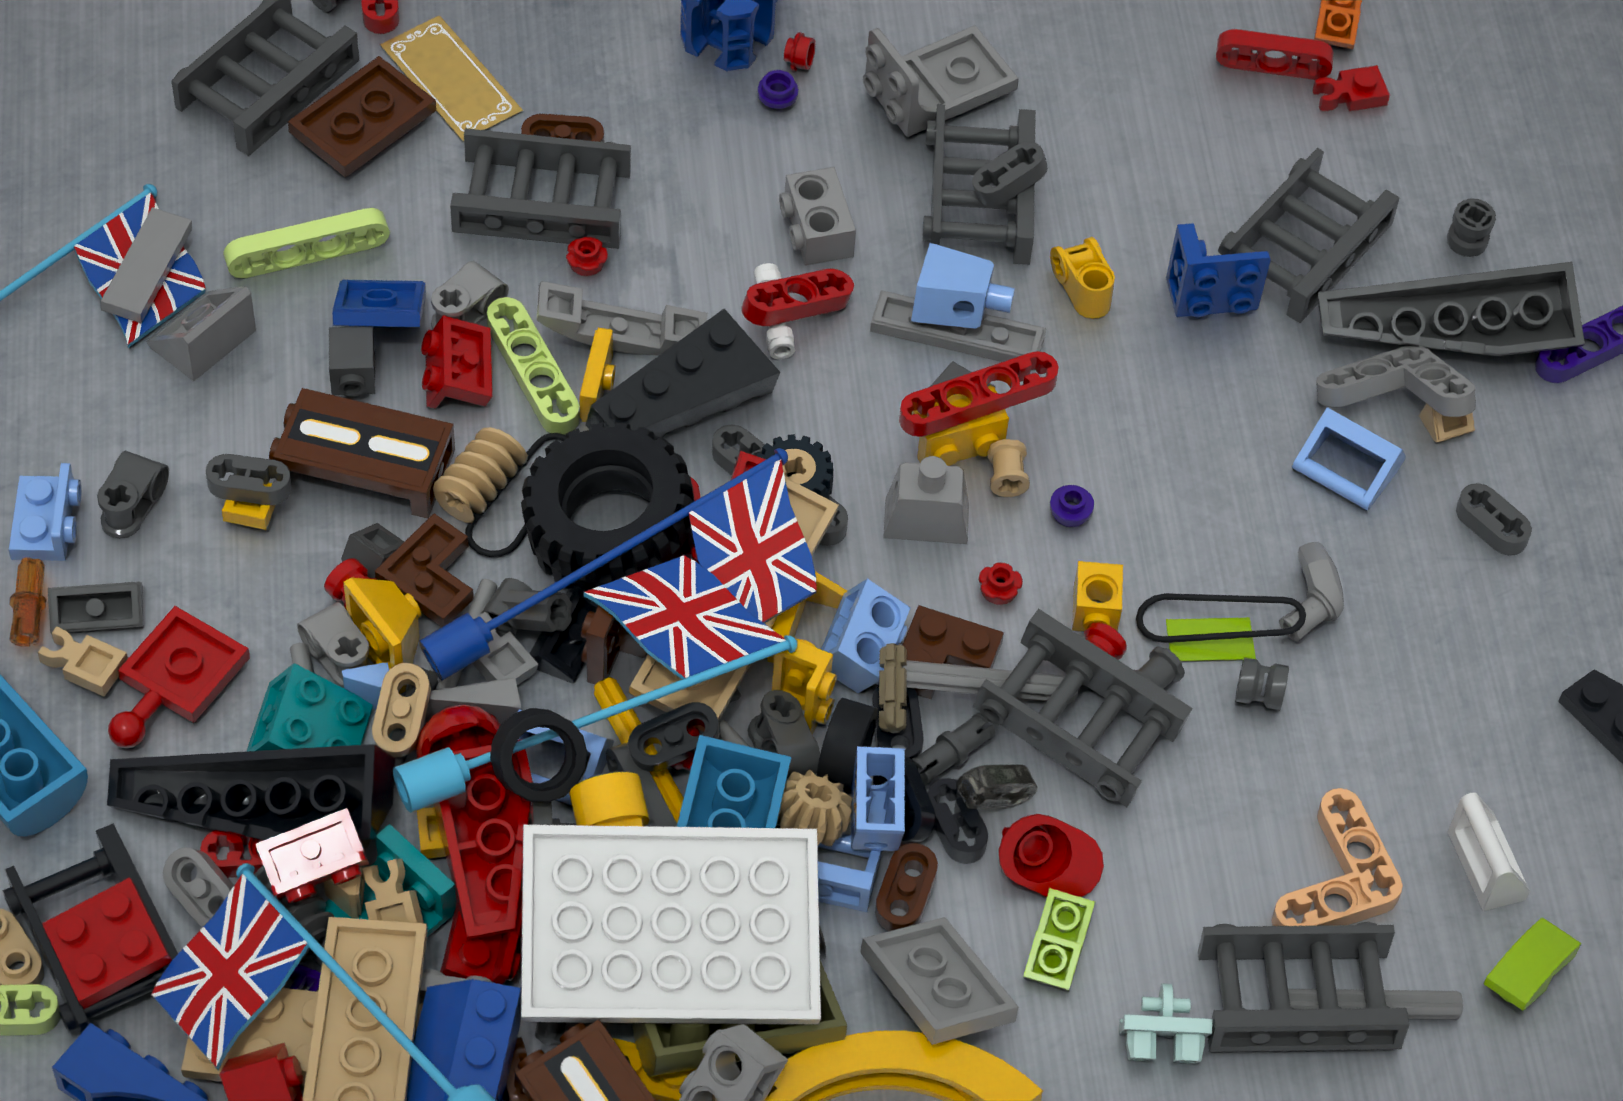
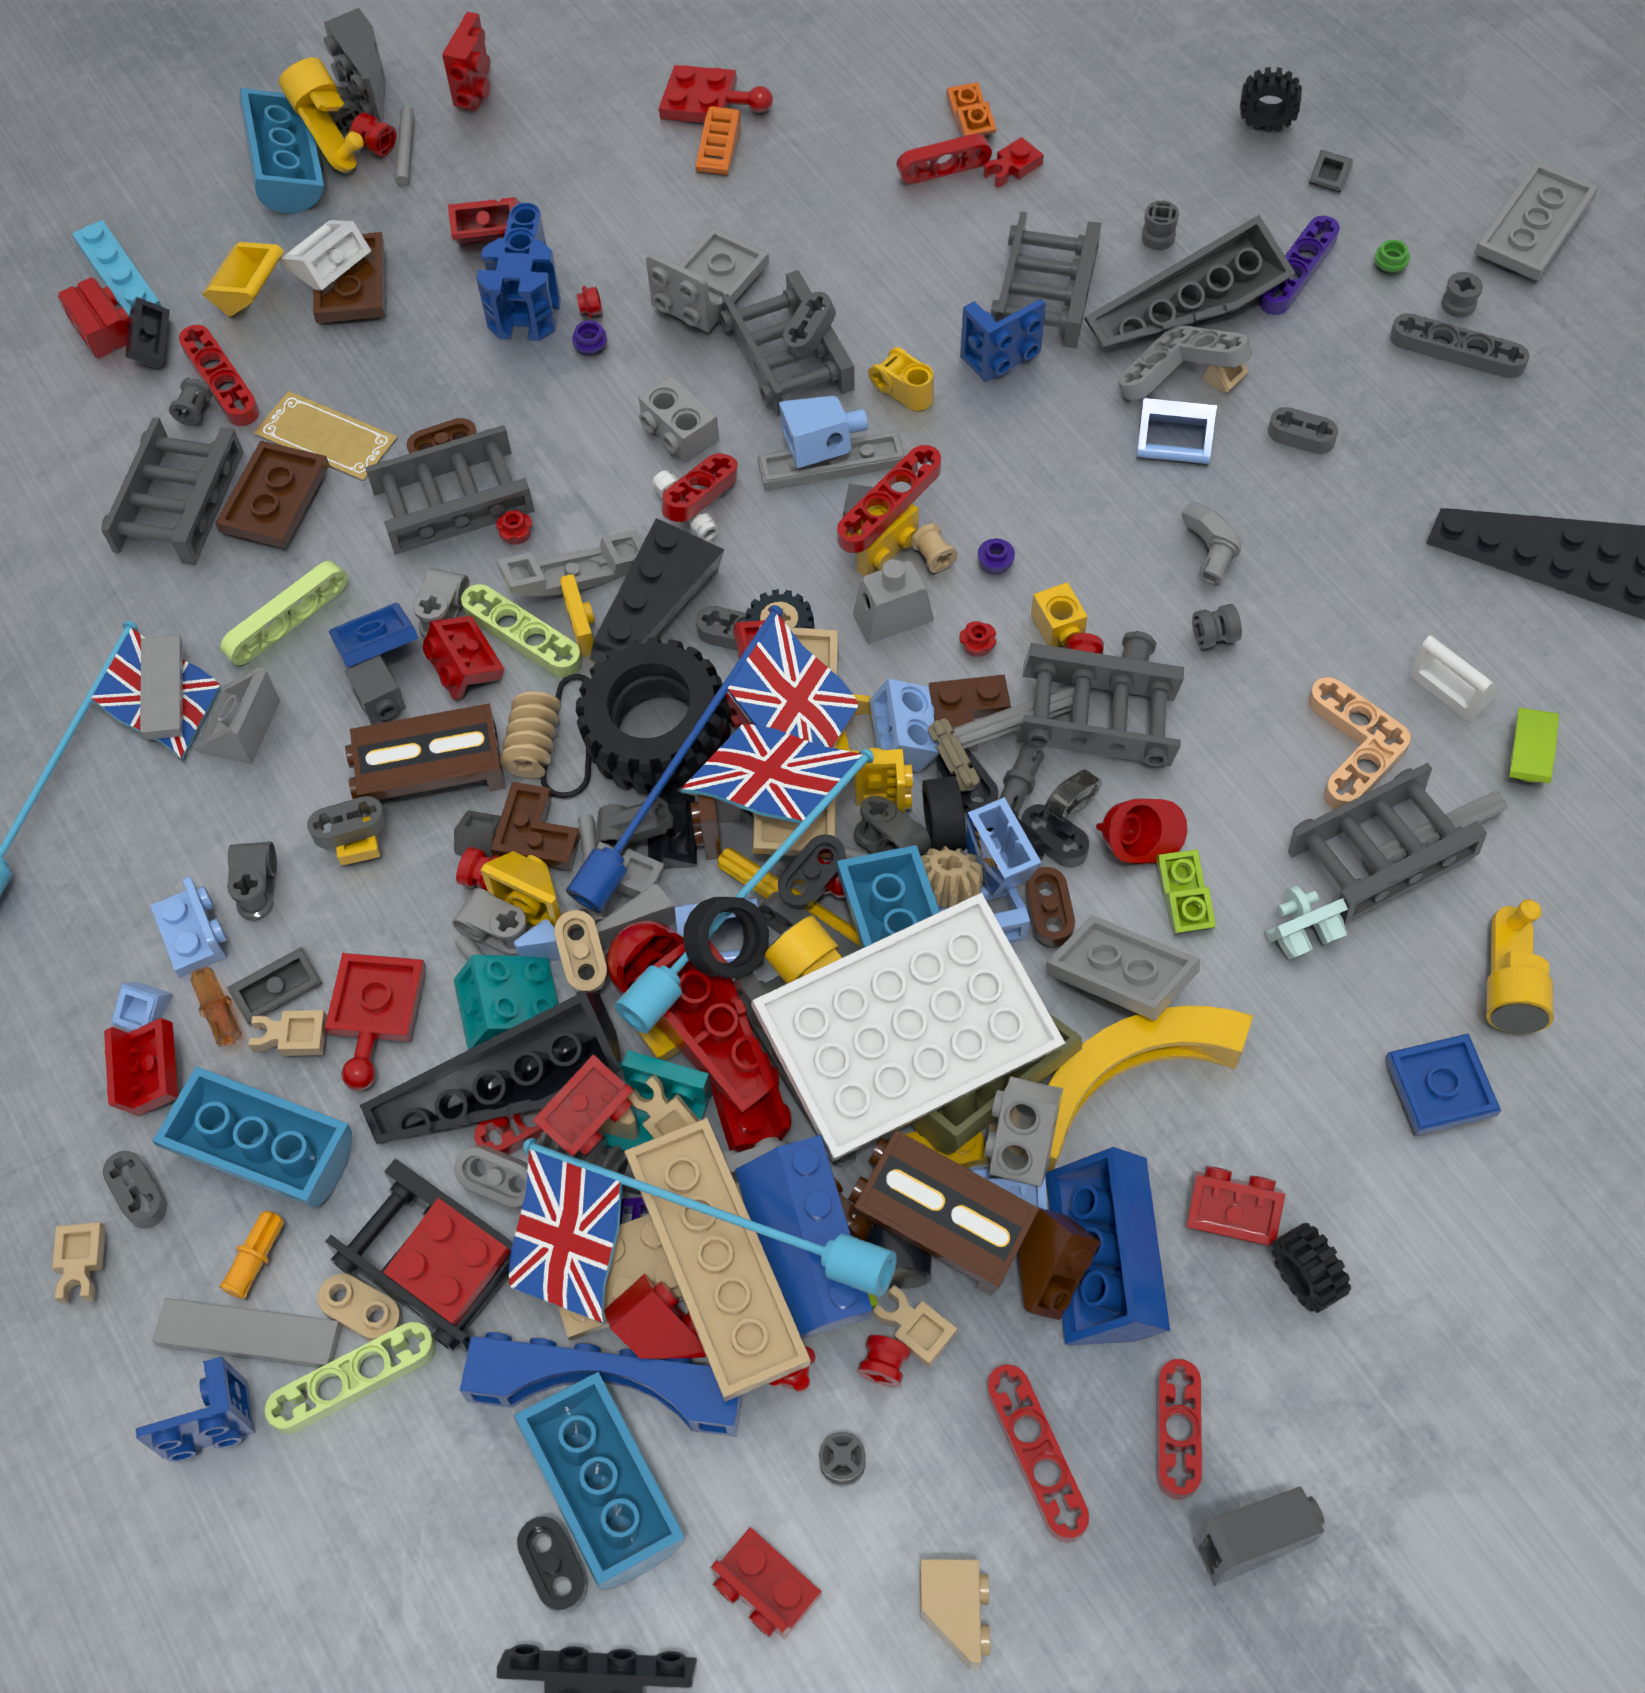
camera: 20 degrees left, 5 degrees up
black piece [1136,593,1306,643] -> none
lime sticker [1166,617,1256,661] -> none

